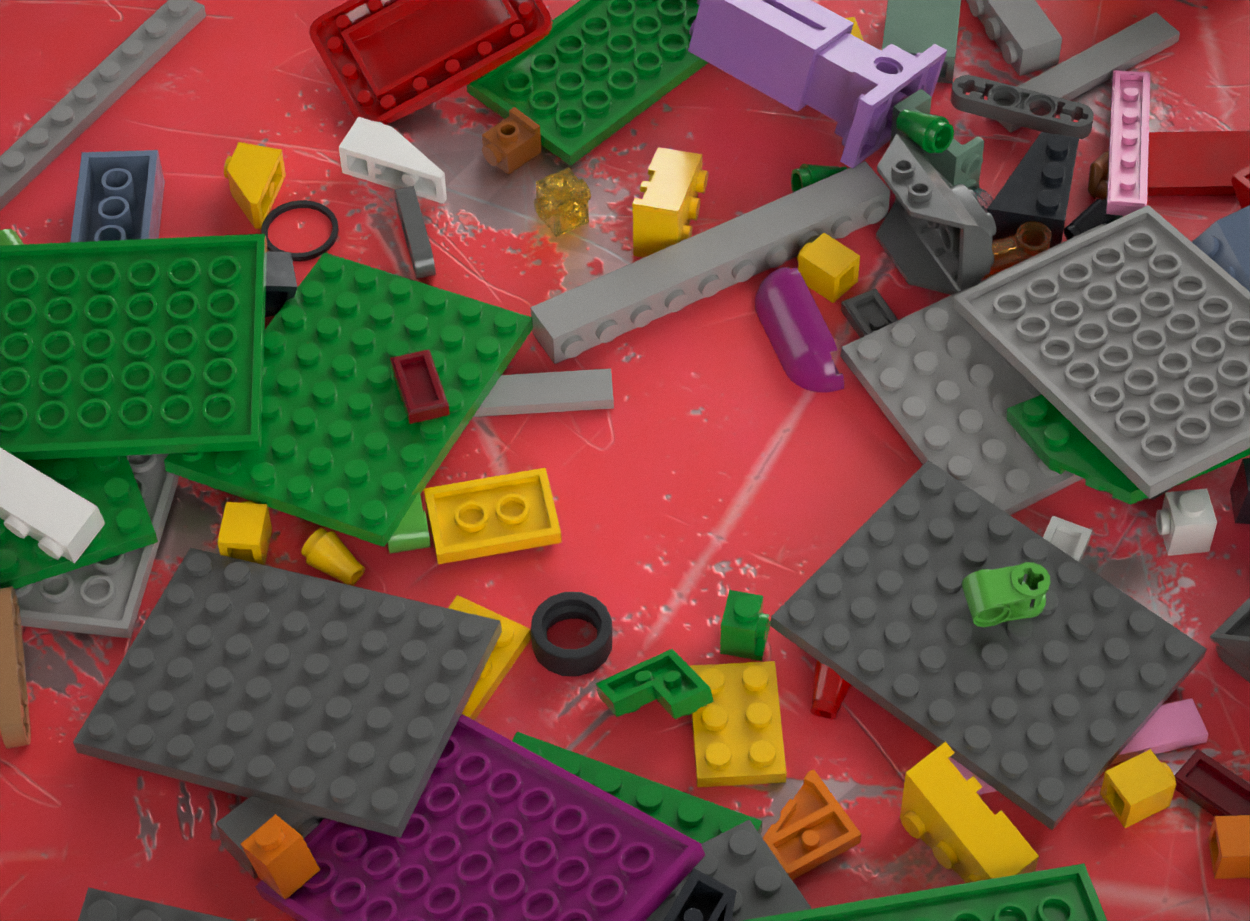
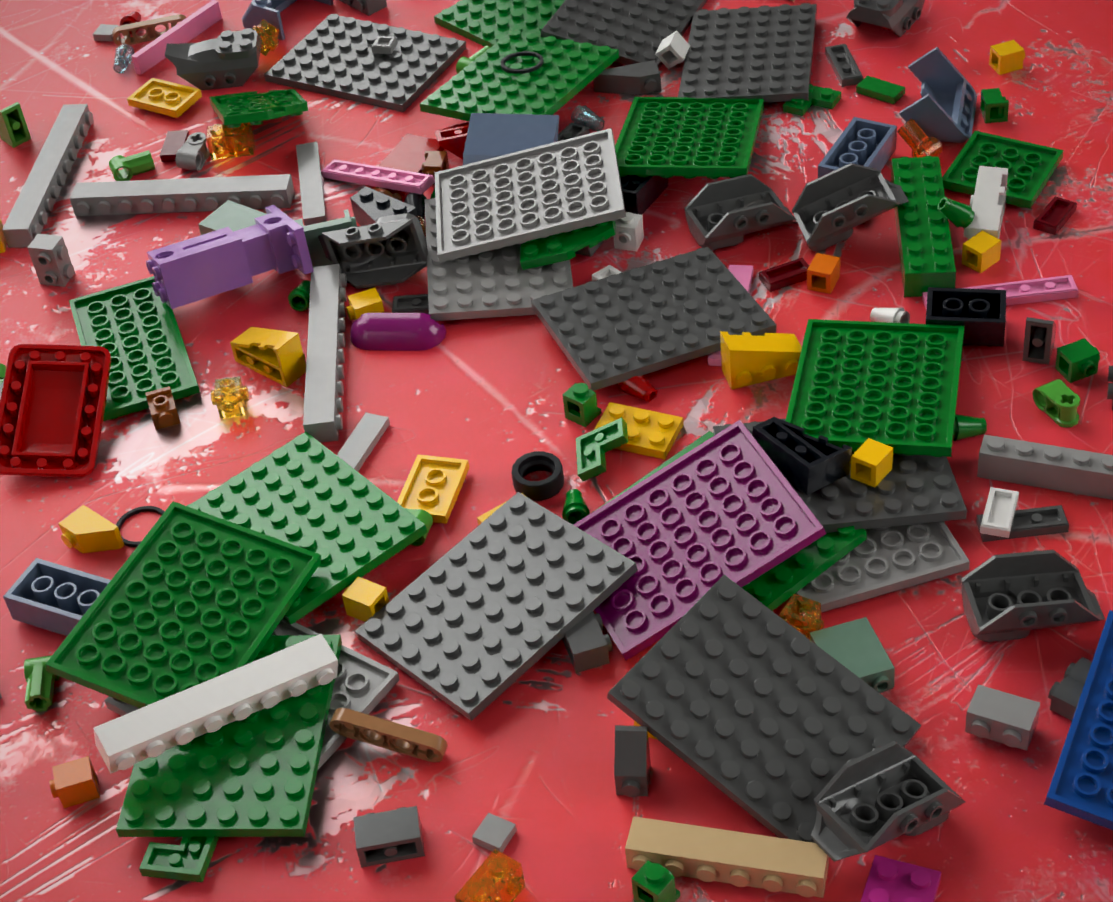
camera: 60 degrees left, 10 degrees down
orange brick [240,814,320,900] -> none
yellow cone [301,528,365,586] -> none
white slope [339,117,447,204] -> none
dark red tile [390,349,450,424] -> none
dark grey beam [394,186,436,279] -> none
orange wing [762,769,862,880] -> none
green cone [896,109,954,153] -> none
dark grey beam [950,75,1094,139] -> none
bright green piece [961,562,1051,627] -> none
yellow brick [1100,749,1176,828] -> none
none -> dark orange brick [422,151,450,185]
none -> green cone [562,489,590,525]

